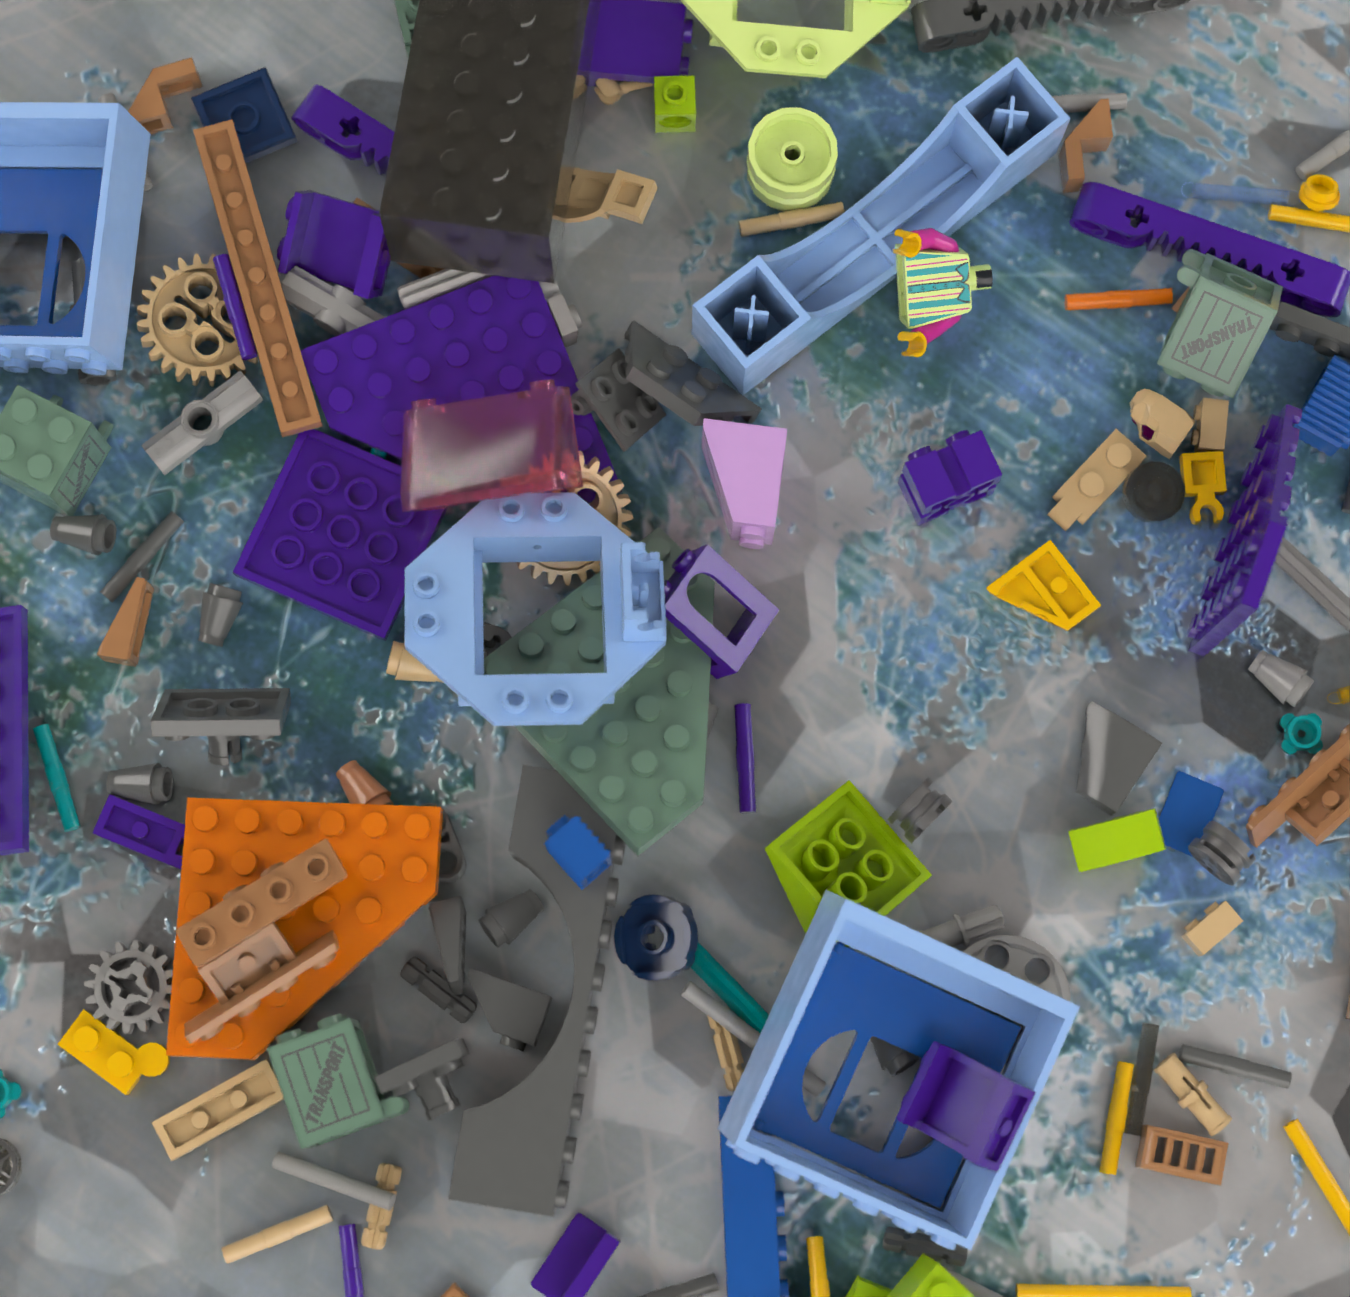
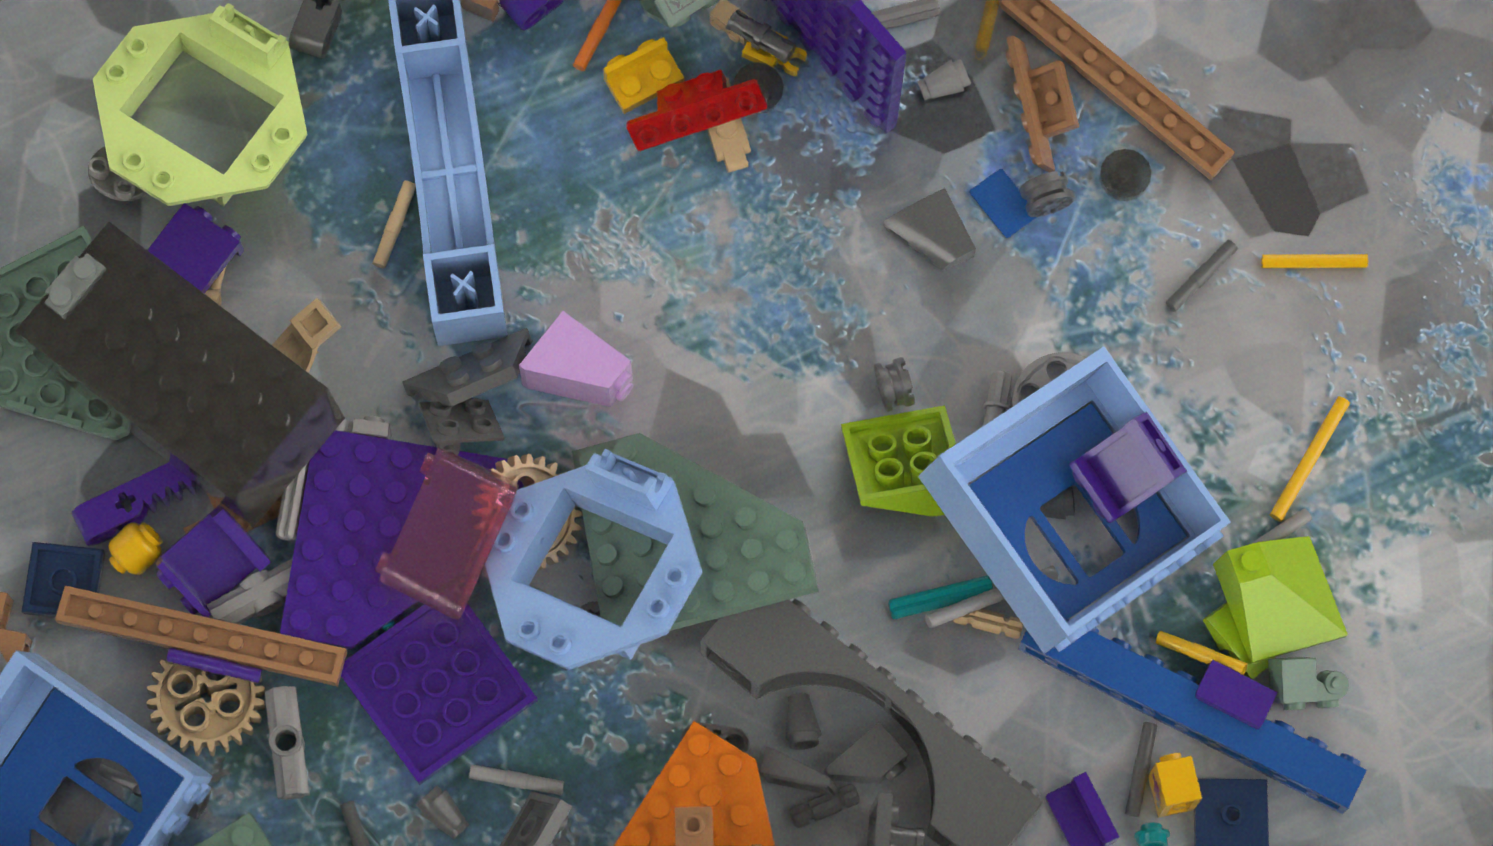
camera: 60 degrees left, 5 degrees down
nougat cone [336,760,394,805] -> none
tan cone [386,640,444,683] -> none
blue brick [544,815,612,890] -> none
dark blue plate [614,894,698,981] -> none
lime brick [654,75,696,133] -> none
panel [664,544,779,679] -> none
dark purple piece [734,703,756,814] -> none
yellowish green wheel [747,107,838,212] -> none
dark grey axle [882,1227,968,1267] -> none
torso [892,228,993,357] -> none
dark purple brick [898,430,1003,526] -> none
yellow wing [986,539,1101,632] -> none
lime slope [1068,808,1166,872] -> none
yellow piece [1099,1061,1134,1175] -> none
clear smoke piece [1124,1023,1159,1136] -> none
tan rock [1130,389,1195,459] -> none
medium nougat slope [1135,1125,1228,1186] -> none
tan pin [1153,1052,1232,1136] -> none
tan piece [1181,901,1243,957] -> none
teal plate [1280,713,1323,755] -> none
none -> yellow head [109,522,163,575]
none -> light grey piece [469,764,565,795]
none -> yellow bracket [603,37,685,114]
none -> red bracket [626,69,767,151]
none -> dark grey pin [726,9,797,64]
none -> clear smoke plate [1099,149,1152,201]

